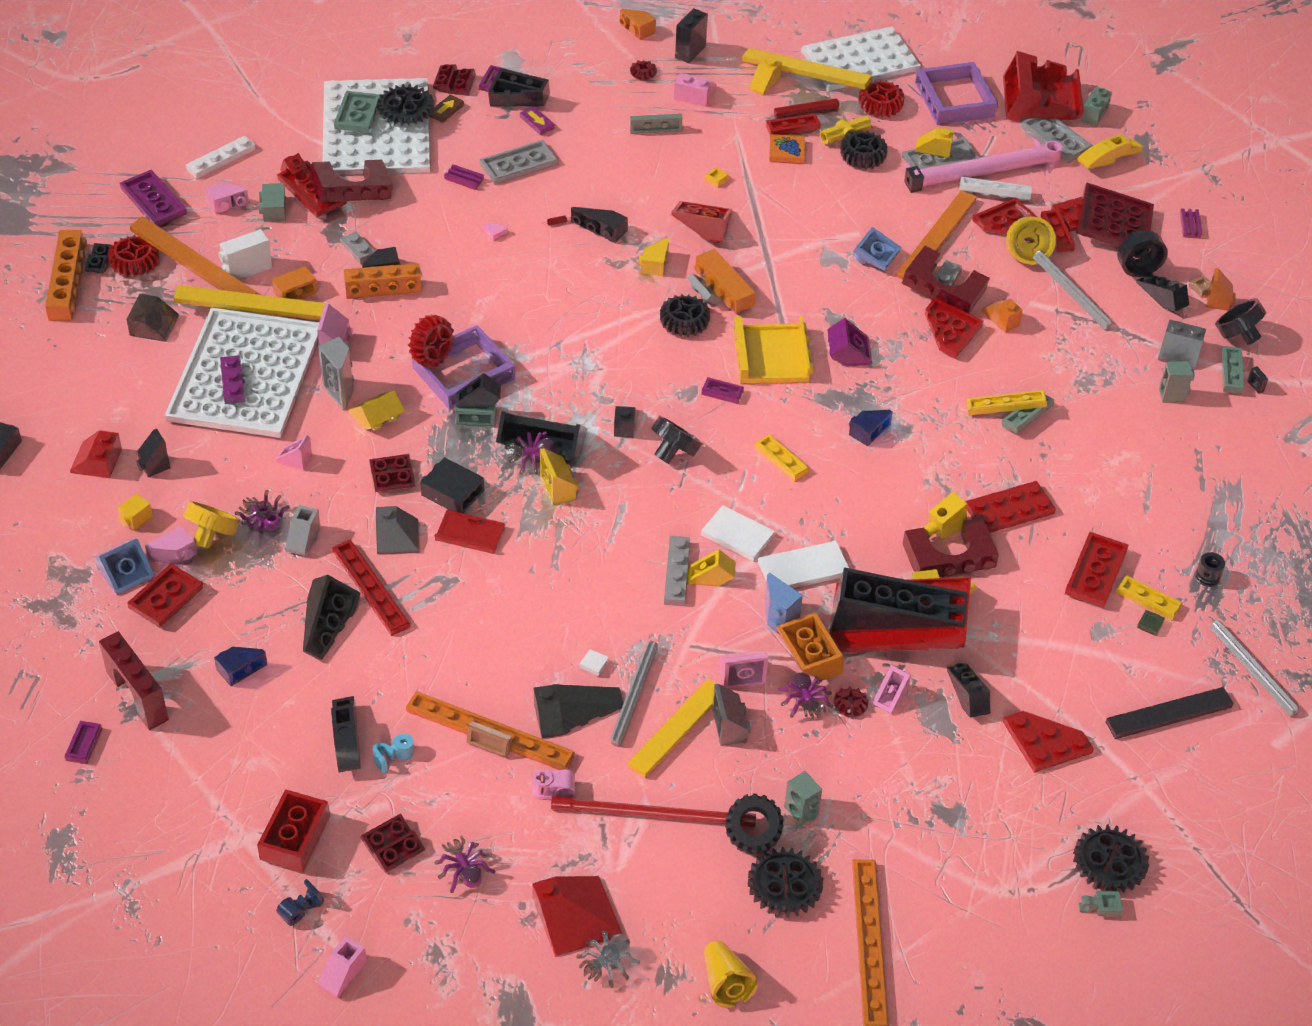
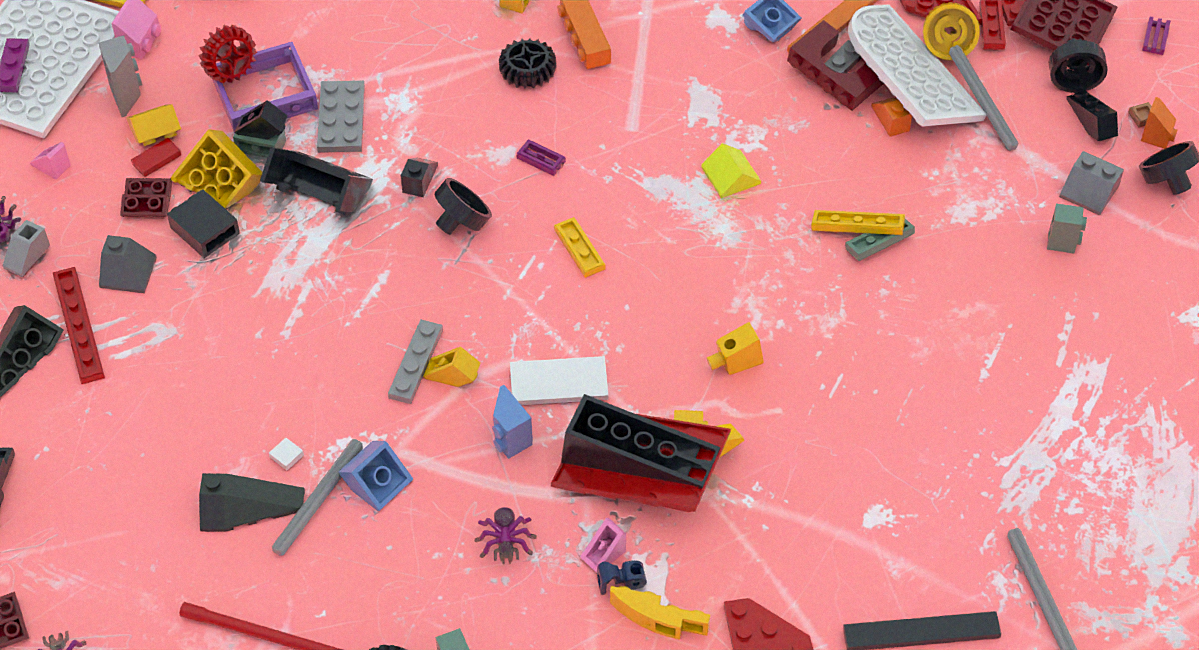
camera: 15 degrees right, 5 degrees up
medium azure leg [373,734,414,773] -> none
orange tile [406,691,575,770] -> none
red door [434,509,505,554] -> none
nougat tile [466,721,512,758] -> none
animal [506,431,556,475] -> none
bright pink piece [532,769,575,799] -> none
yellow slope [540,448,579,505] -> none
yellow tile [628,679,716,778] -> none
light grey plate [687,273,722,305] -> none
white tile [701,505,775,562] -> none
flat silver slope [712,684,751,746] -> none
bright pink slope [718,650,769,689] -> none
yellow panel [733,315,813,384] -> none
orange slope [777,612,843,680] -> none
magenta slope [827,318,873,365] -> none
dark red gear [833,686,869,717] -> none
clear blue slope [849,410,893,446] -> none
dark red arch [902,517,999,577] -> none
red plate [925,298,984,358] -> none
black slope [947,663,991,718] -> none
red plate [965,481,1056,533] -> none
red plate [1064,532,1129,608] -> none
yellow tile [1116,575,1183,621] -> none
tile [1137,610,1165,636] -> none
black piece [1195,552,1225,587] -> none
sand green plate [1221,346,1244,394] -> none
black tile [1247,366,1269,394] -> none
none -> red tile [131,138,181,177]
none -> yellow wedge [170,129,263,208]
none -> light grey plate [317,80,365,153]
none -> medium blue slope [338,441,413,511]
none -> dark blue leg [597,560,647,595]
none -> yellow slope [610,586,710,640]
none -> neon yellow slope [701,143,761,198]
none -> white plate [848,5,987,127]

